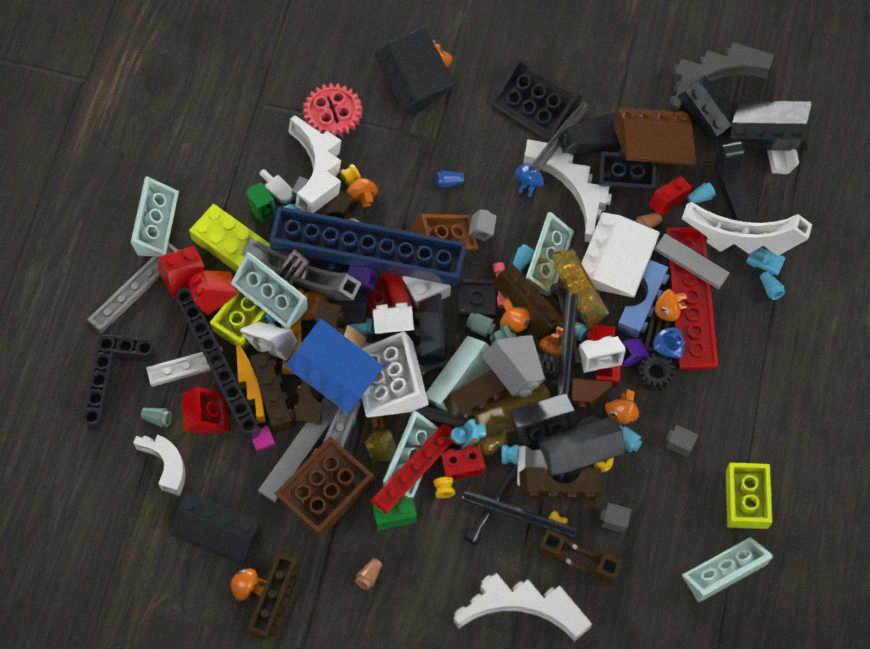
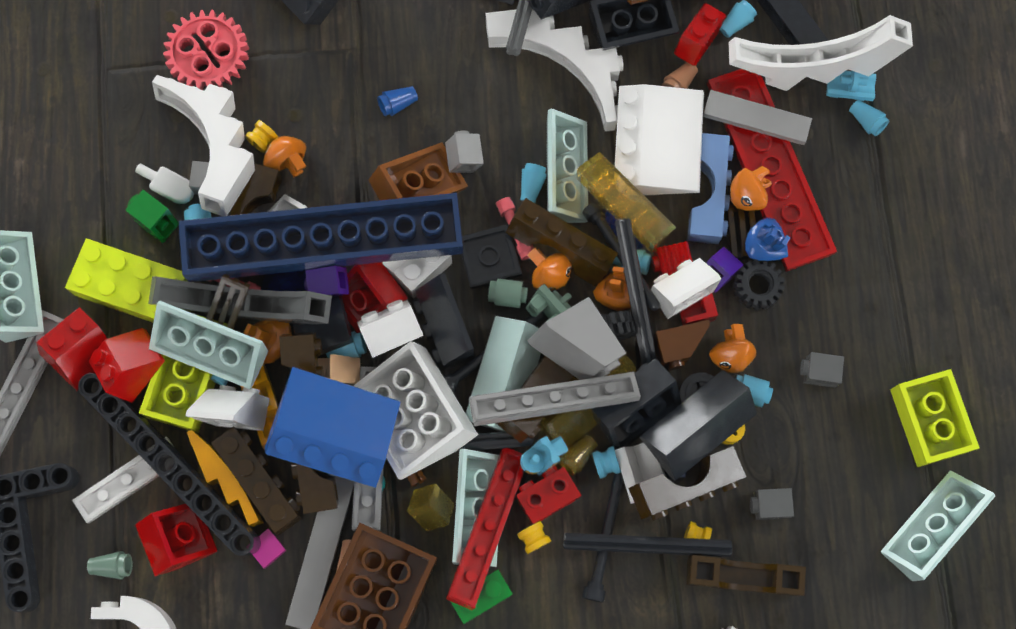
camera: 20 degrees left, 10 degrees up
blue piece [514,163,544,197] -> none
none -> light grey tile [469,372,641,426]

